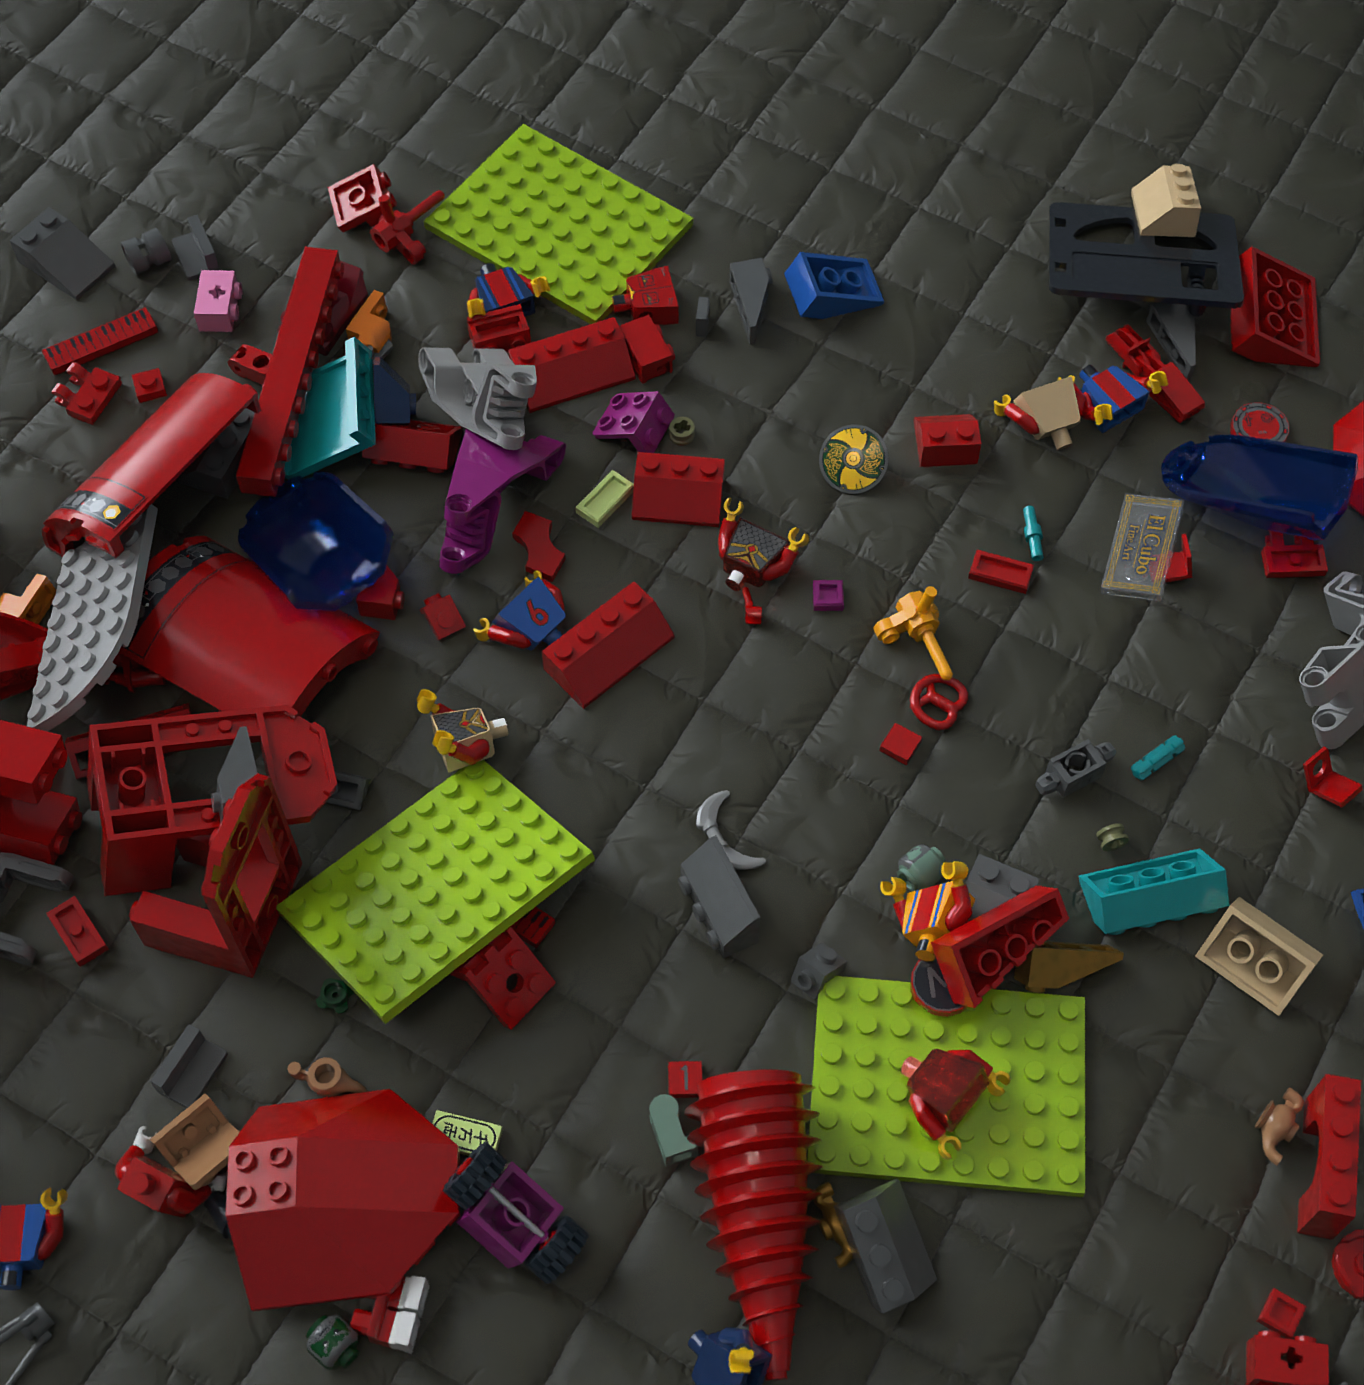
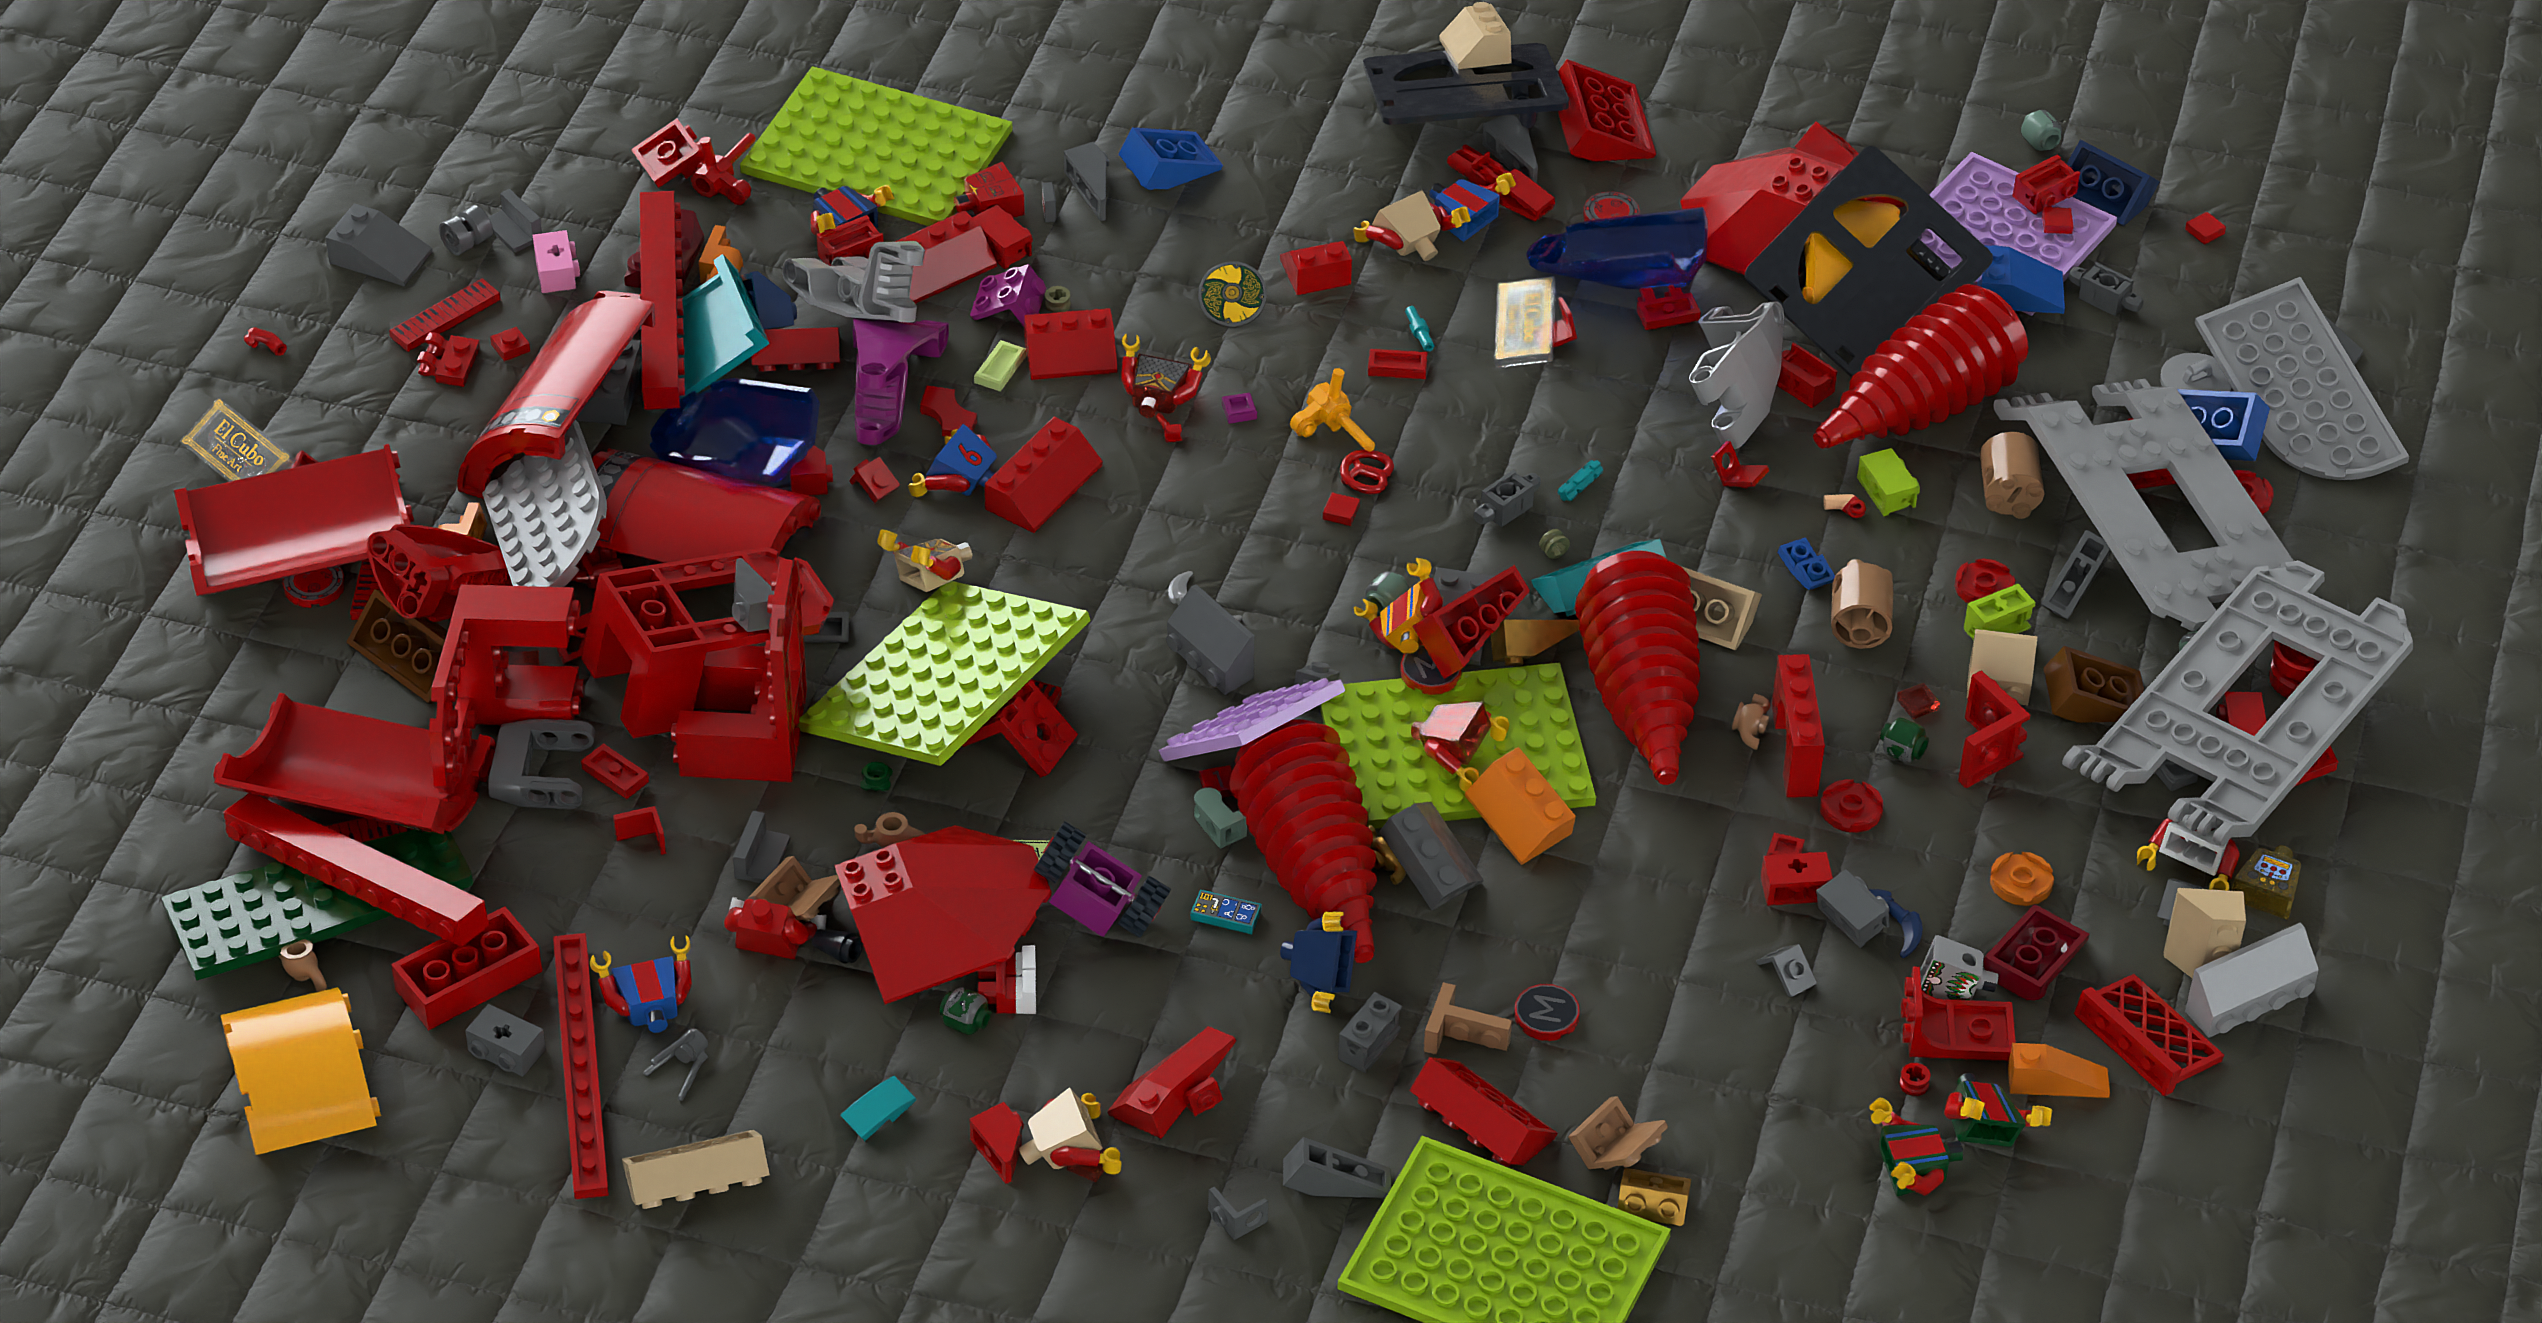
camera: 15 degrees left, 15 degrees down
none -> red bracket [613,806,666,855]
none -> lavender plate [1159,678,1346,761]
none -> tile [1191,889,1262,934]
none -> orange slope [1465,747,1576,865]
none -> red cone [1575,551,1700,785]

